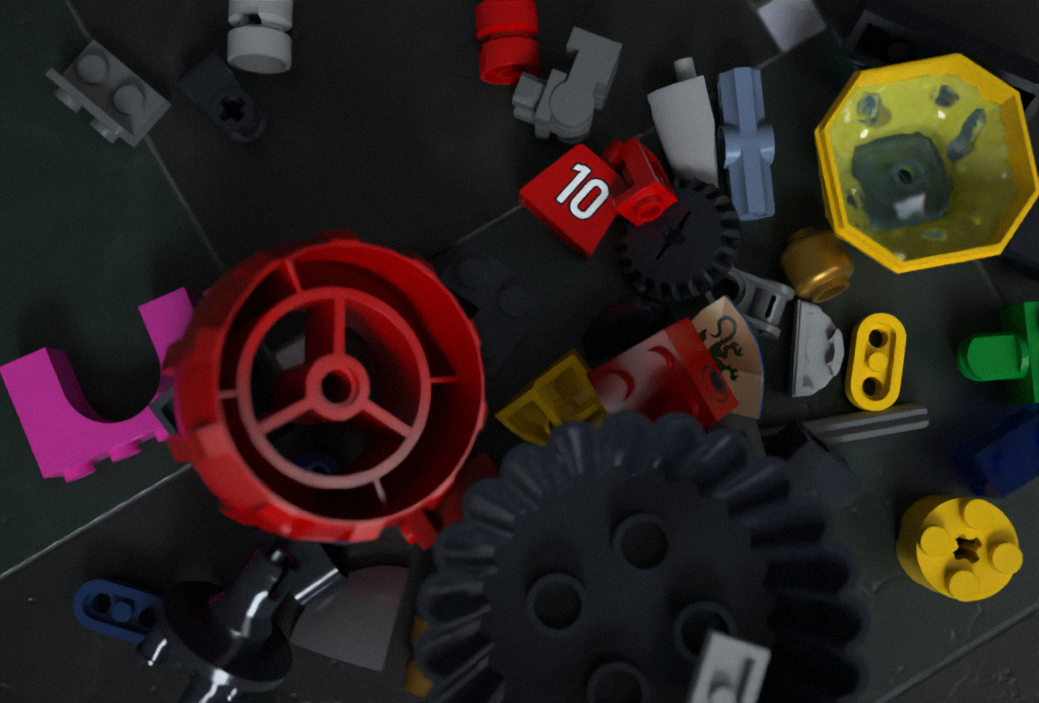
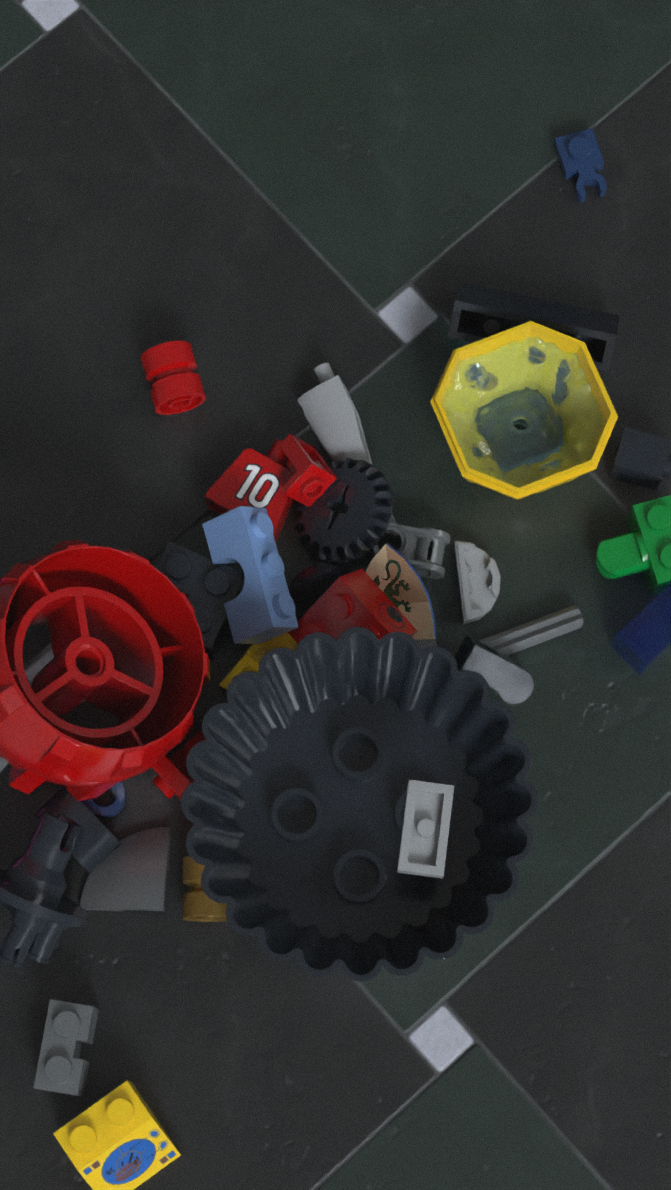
camera: 10 degrees left, 10 degrees down
dark grey hips [512,26,622,146] -> none
sand blue piece [716,67,775,221] -> none
pearl gold head [779,227,854,303] -> none
yellow plate [845,313,906,411] -> none
yellow brick [896,494,1023,602] -> none
none -> medium blue arch [202,506,299,644]

